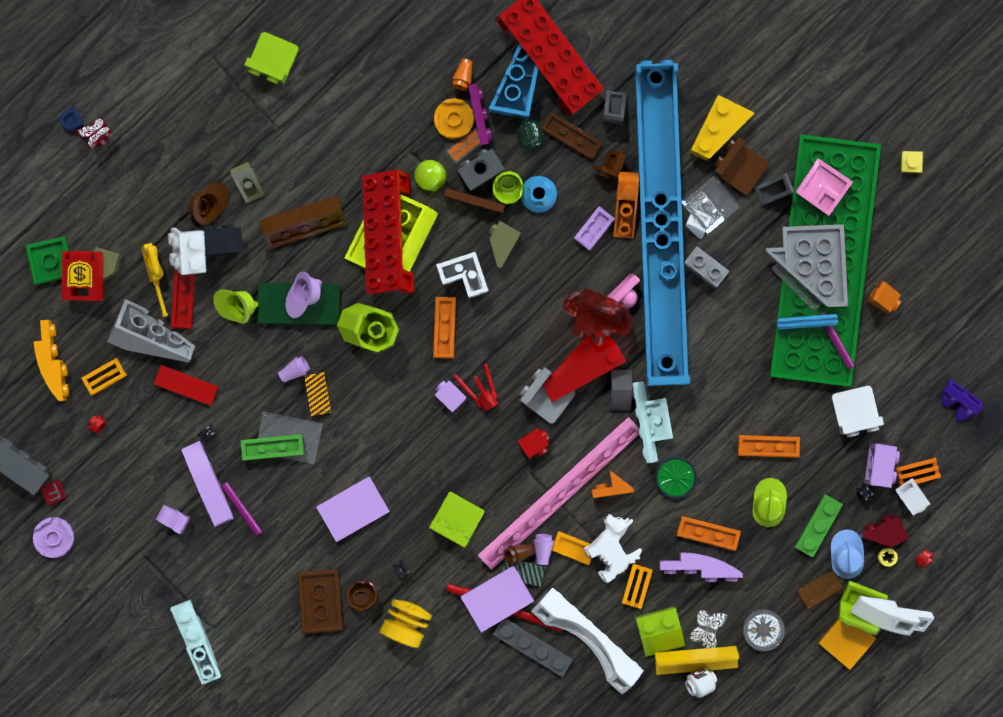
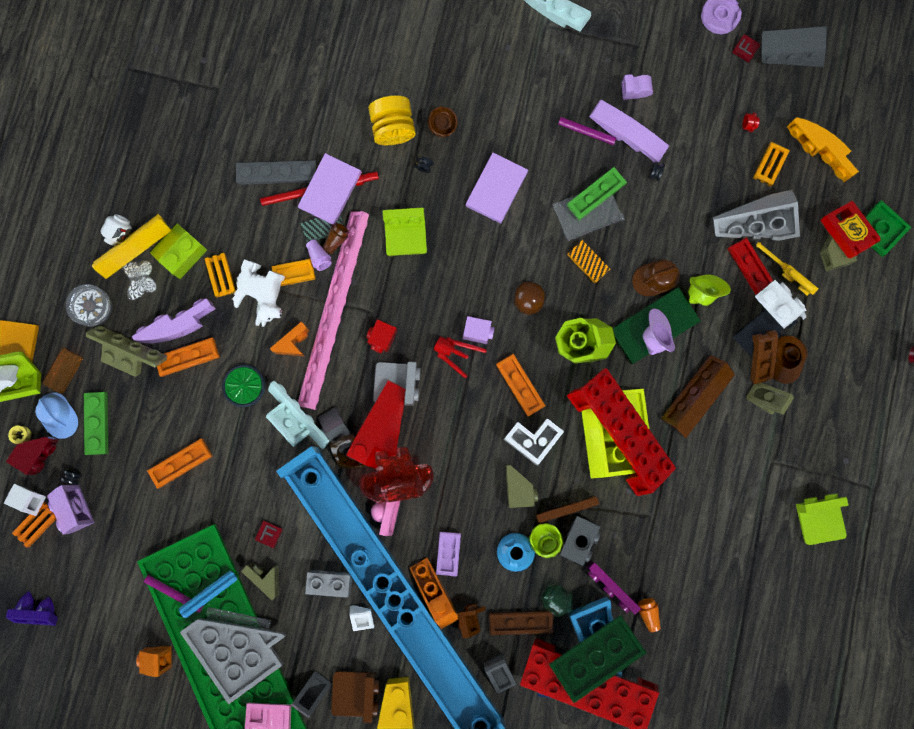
camera: 145 degrees right, 5 degrees down
red tile [154,365,218,406] -> none
lavender cone [278,356,310,383] -> none
reddish brown tile [297,569,343,634] -> none
lime hair [414,160,447,191] -> none
light orange tile [434,98,474,139] -> none
orange sticker [446,129,480,163] -> none
white arch [531,588,643,694] -> none
clear slope [682,176,742,234] -> none
lime piece [753,478,787,527] -> none
white bracket [832,386,884,437] -> none
none -> olive bracket [86,326,167,377]
none -> olive slope [241,563,279,600]
none -> dark red tile [255,520,283,549]
none -> dark brown cap [330,434,365,469]
none -> reddish brown hair [514,282,545,315]
none -> dark green tile [549,615,647,703]
none -> reddish brown piece [632,259,680,297]
none -> reddish brown plate [750,330,778,384]

